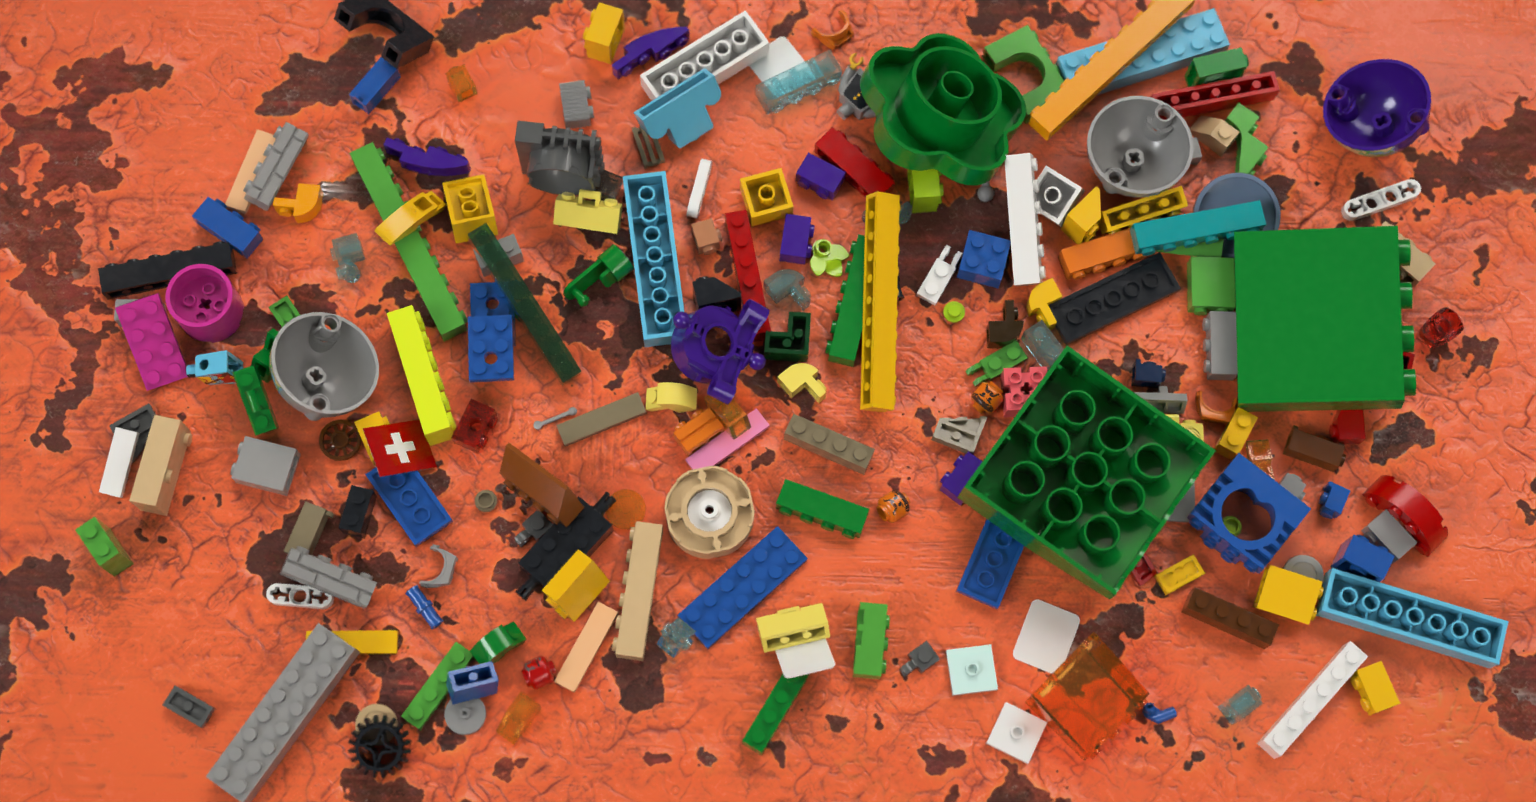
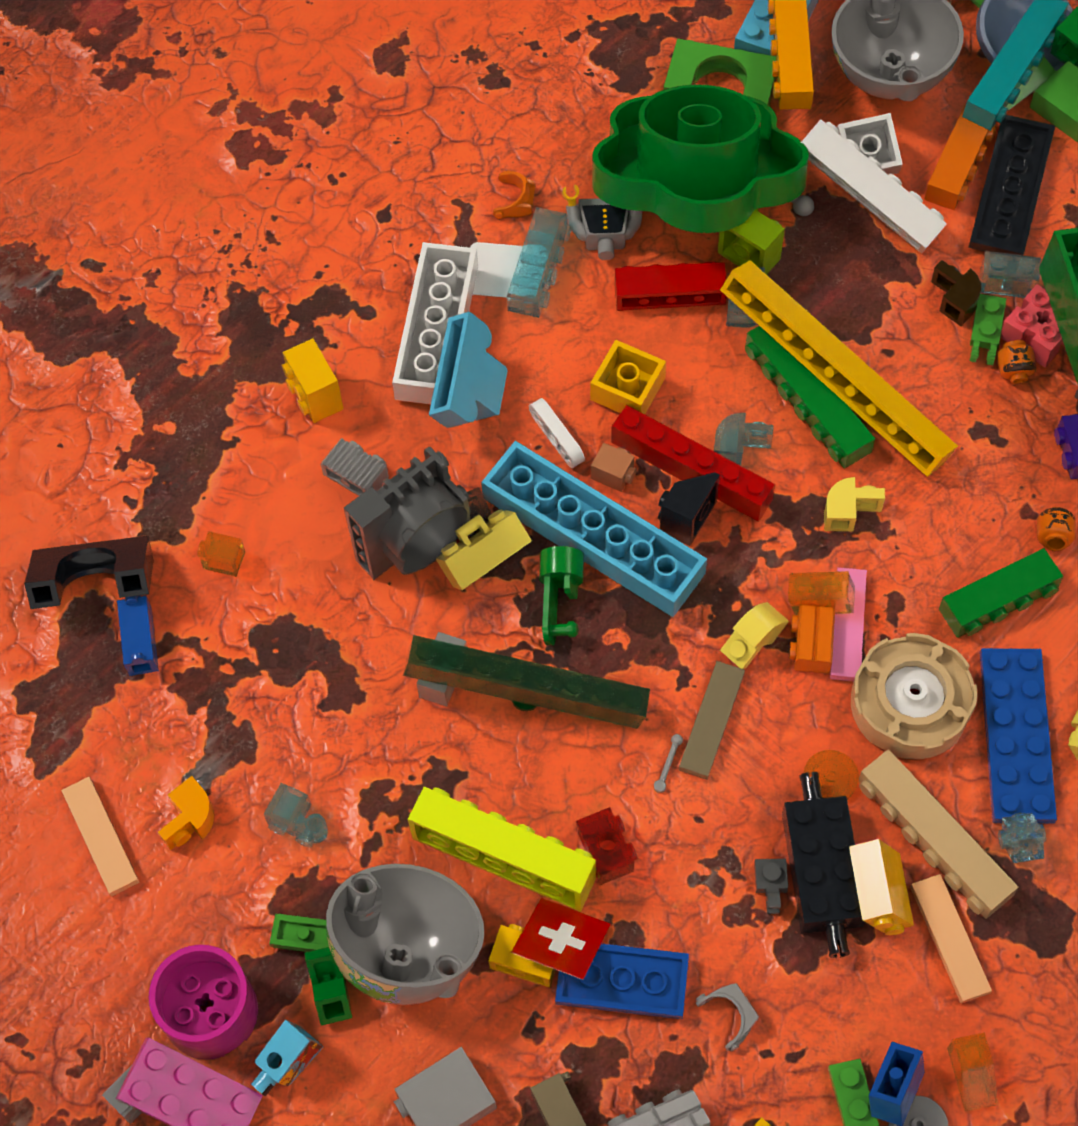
camera: 40 degrees left, 10 degrees down
black brick [98,241,237,300] -> none
blue brick [192,196,263,259] -> none
green piece [232,365,279,436] -> none
light grey brick [243,122,309,211] -> none
reddish brown wheel [319,420,361,461] -> none
black brick [338,485,377,539] -> none
bright green brick [350,142,468,341] -> none
yellow slope [375,190,447,246] -> none
dark purple slope [383,138,471,176] -> none
blue pin [405,585,444,630] -> none
yellow slope [442,174,498,244] -> none
blue bracket [468,281,516,383] -> none
green brick [470,621,527,664] -> none
dark tan plate [475,490,497,512] -> none
dark orange slope [500,443,584,528] -> none
red head [521,656,557,690] -> none
dark purple slope [612,27,690,79] -> none
dark tan tile [632,127,665,168] -> none
dark purple piece [671,299,770,404] -> none
dark green brick [764,312,811,362] -> none
dark purple brick [779,214,815,265] -> none
dark tan brick [784,413,875,475] -> none
dark purple brick [795,153,846,201] -> none
lime plate [810,239,850,277] -> none
white hinge [916,245,963,305] -> none
wing [931,416,987,454] -> none
lime plate [943,301,965,323] -> none
blue brick [957,230,1011,288] -> none
yellow brick [1026,278,1062,332] -> none
yellow slope [1061,186,1101,245] -> none
yellow brick [1098,186,1188,235] -> none

